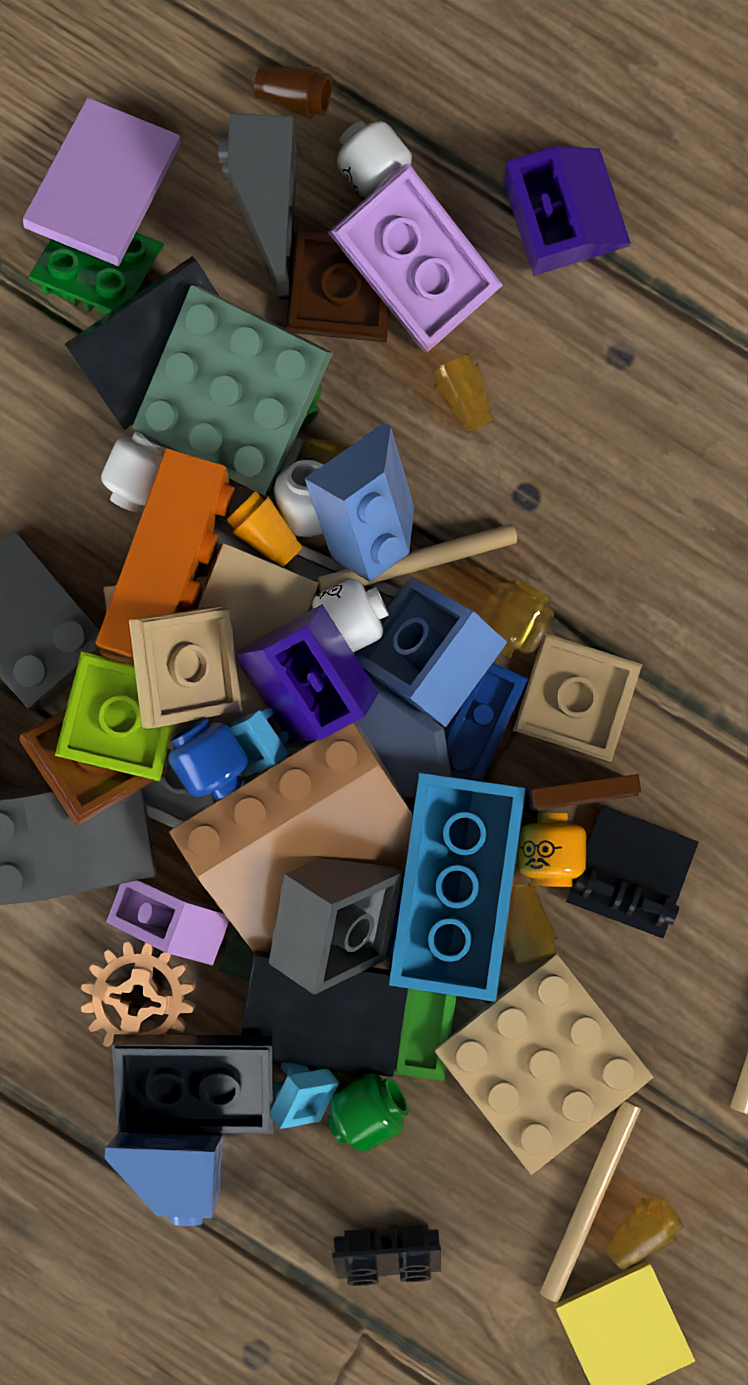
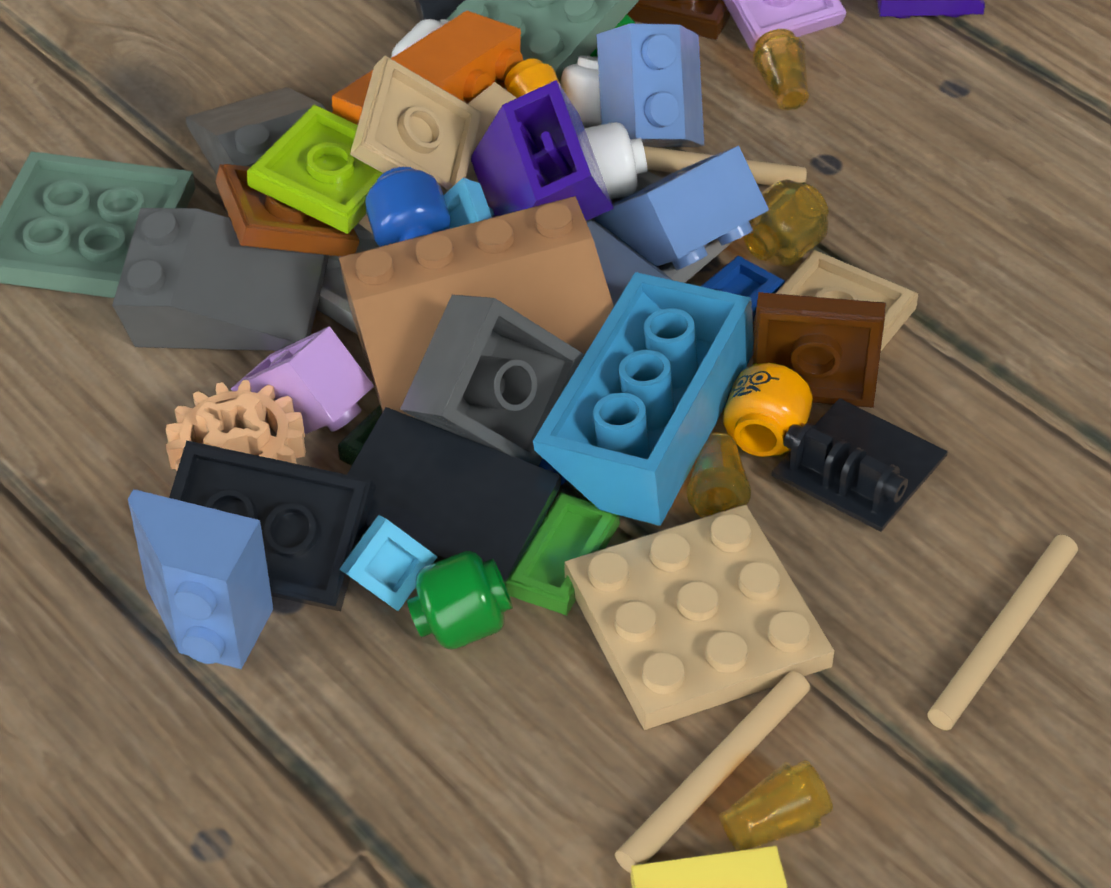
camera: 15 degrees right, 40 degrees down
black hinge [332,1224,441,1286] -> none

